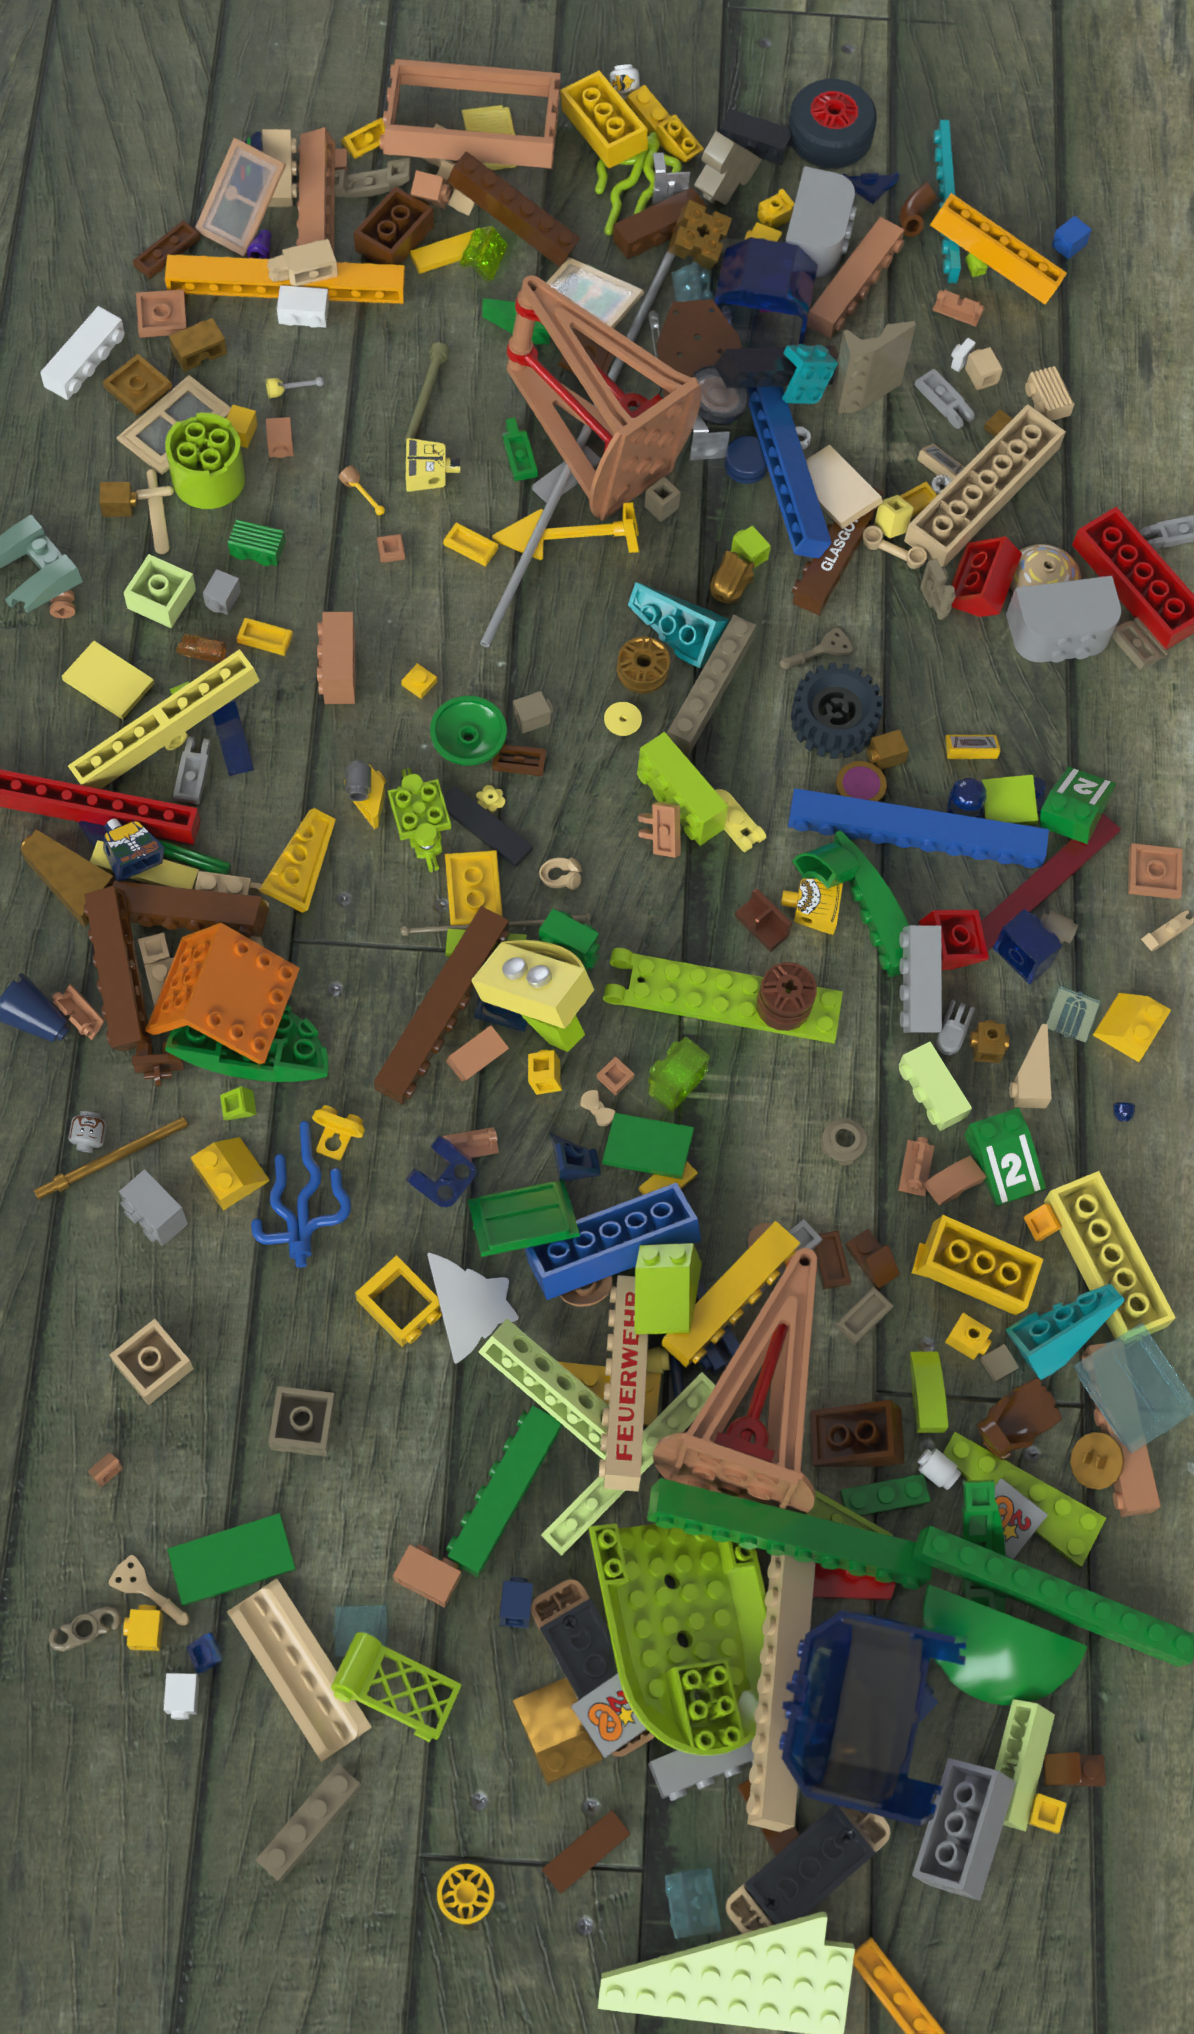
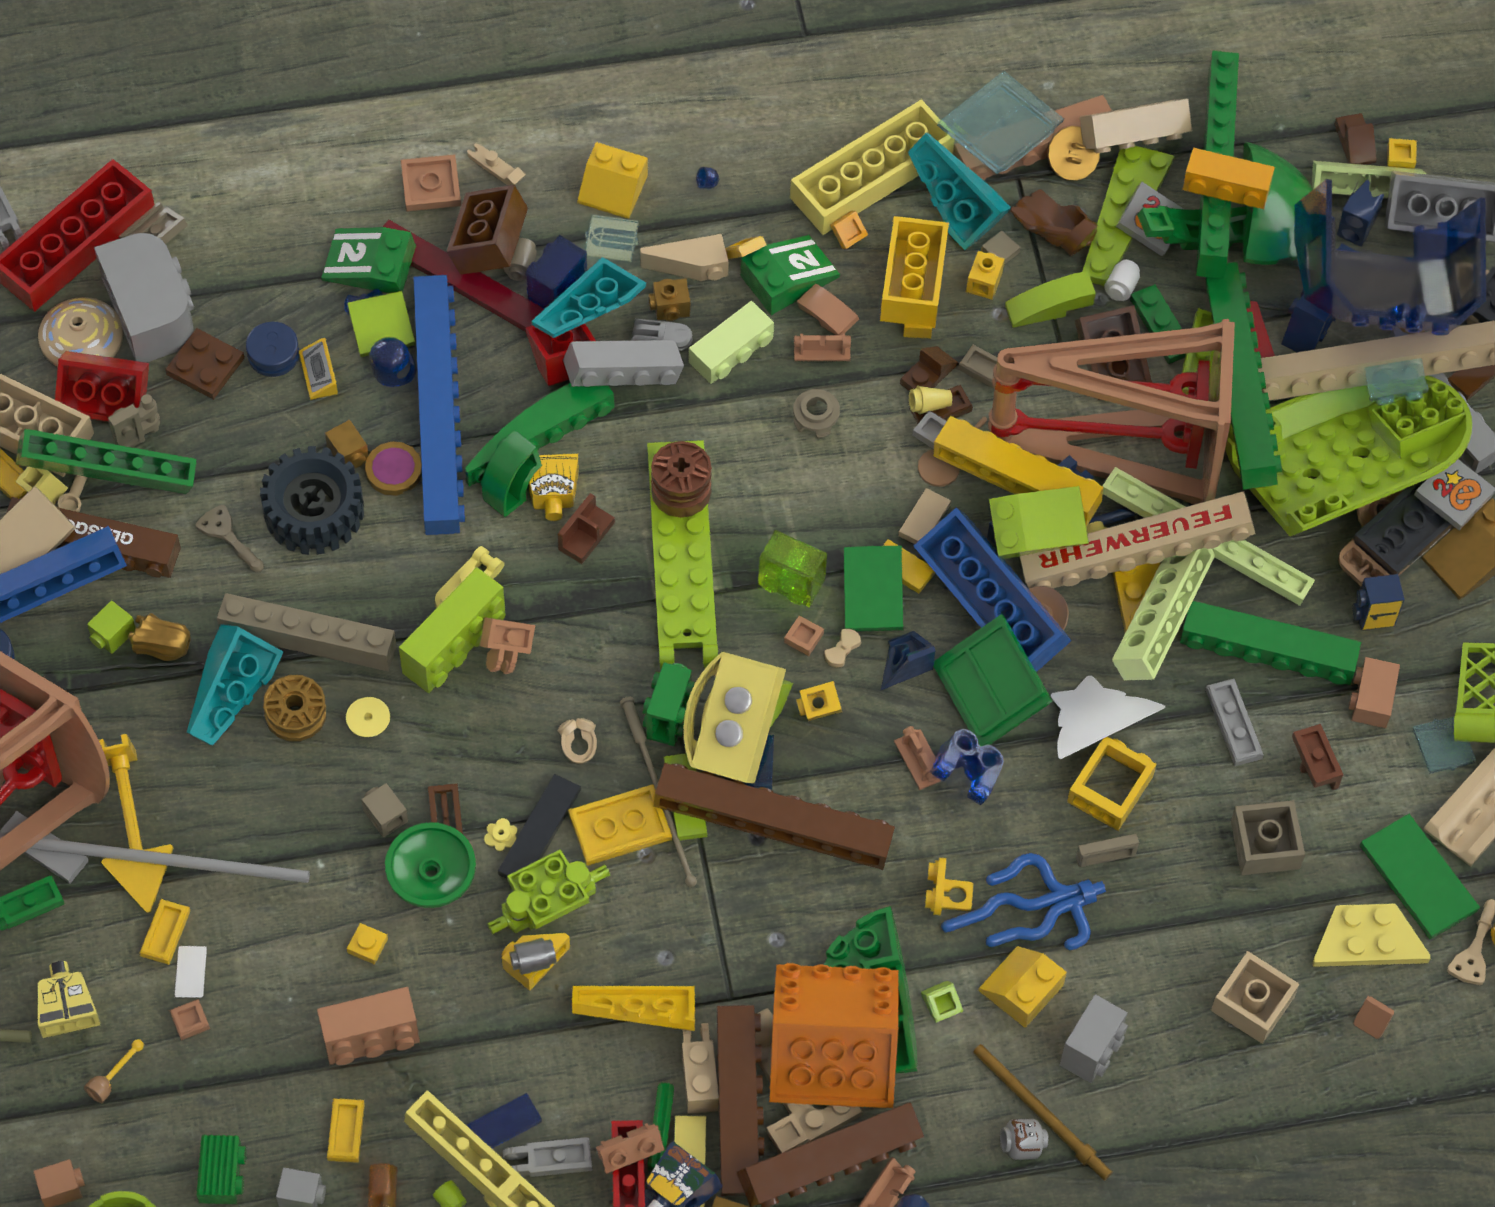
camera: 100 degrees left, 5 degrees down
reddish brown hips [132,1042,184,1087] -> none
nougat hinge [446,1026,509,1081] -> none
none -> green brick [15,429,197,494]
none -> reddish brown plate [165,328,245,400]
none -> white sticker [175,946,207,998]
none -> dark blue head [246,321,299,377]
none -> reddish brown brick [447,184,528,275]
none -> teal wedge [532,257,646,338]
none -> nougat hinge [596,1123,664,1174]
none -> yellow tile [725,236,766,259]
none -> tan tile [899,488,951,544]
none -> light yellow cone [909,386,952,414]
none -> dark tan tile [1076,834,1139,867]
none -> tan brick [1080,99,1192,153]
none -> light orange brick [1183,148,1275,209]
none -> light grey tile [1205,679,1264,766]
none -> copper panel [1292,724,1344,790]
none -> light yellow wing [1313,904,1431,967]
none -> dark blue piece [1337,180,1384,247]
none -> clear light blue bracket [1364,358,1429,405]

